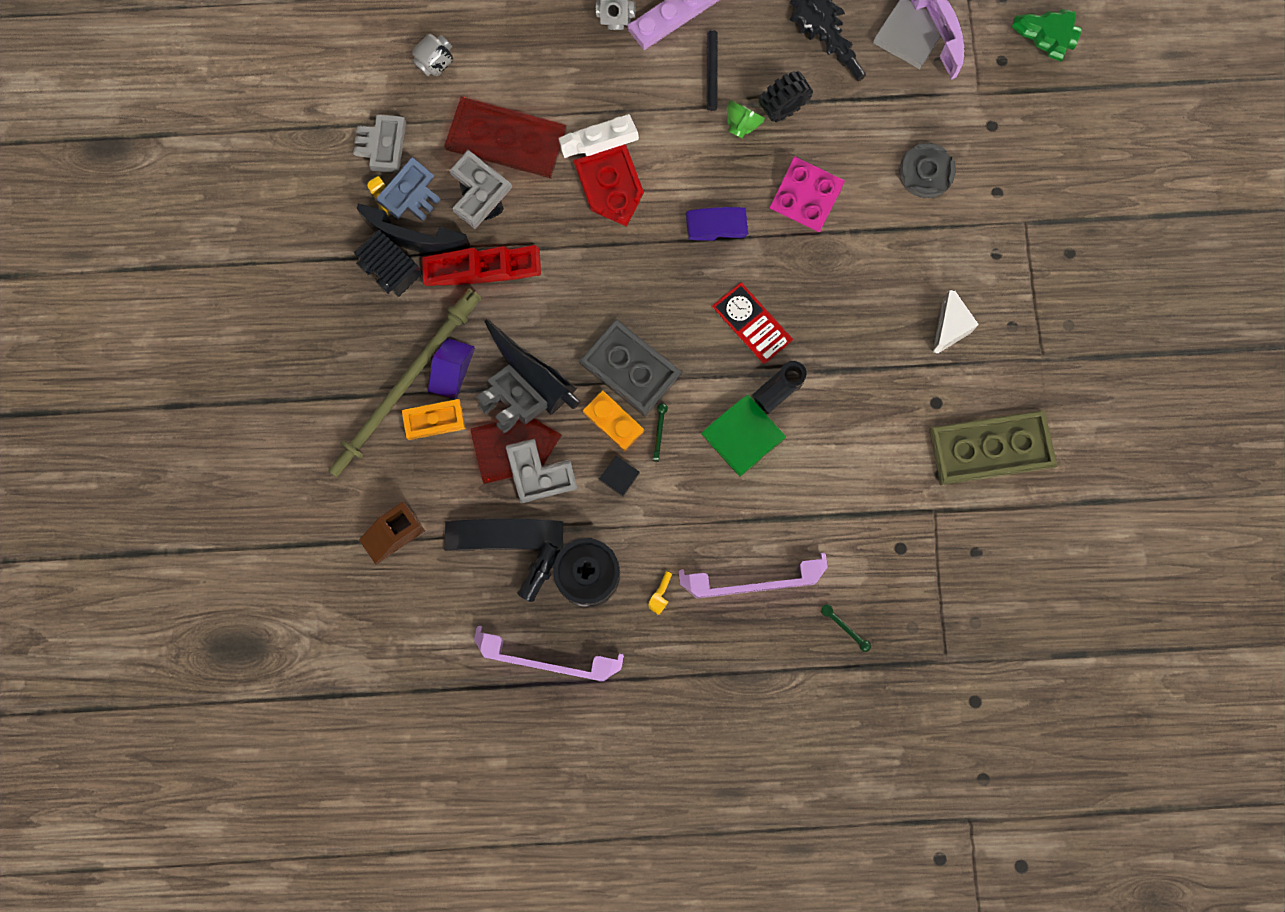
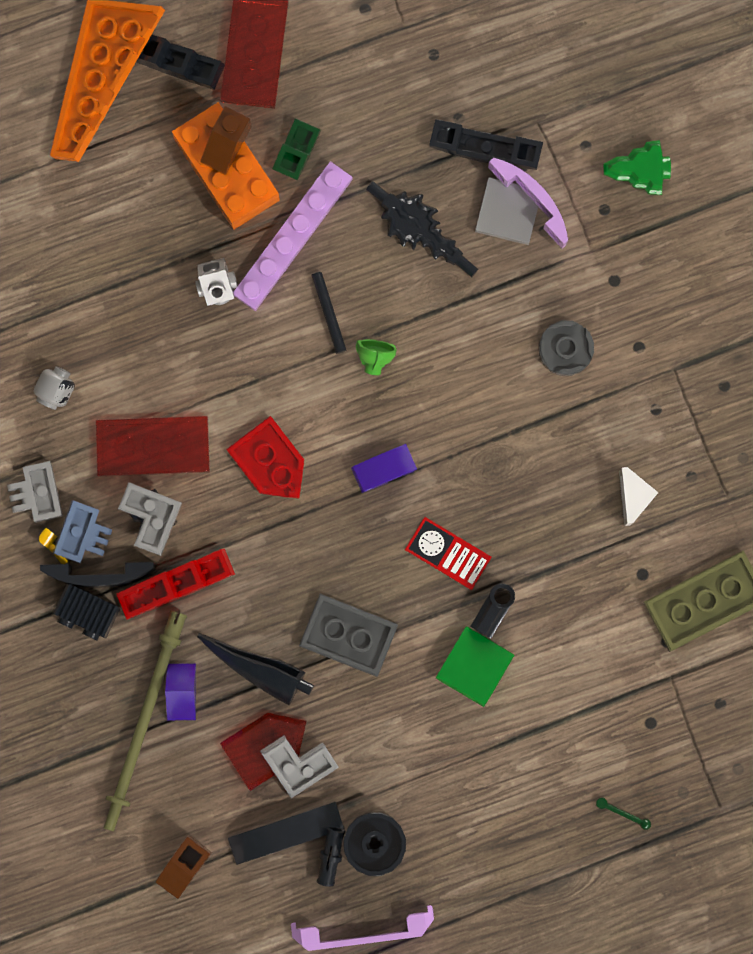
camera: 20 degrees left, 5 degrees up
light orange plate [402,399,466,440] -> none
dark grey plate [477,364,547,433] -> none
white hinge [559,114,639,158] -> none
light orange plate [582,390,644,452] -> none
black tile [599,456,640,497] -> none
yellow hand [648,571,672,615] -> none
dark green hinge [653,403,668,462] -> none
lavender piece [679,553,828,599] -> none
black tyre [759,71,813,122] -> none
dark pink hinge [770,156,845,233] -> none

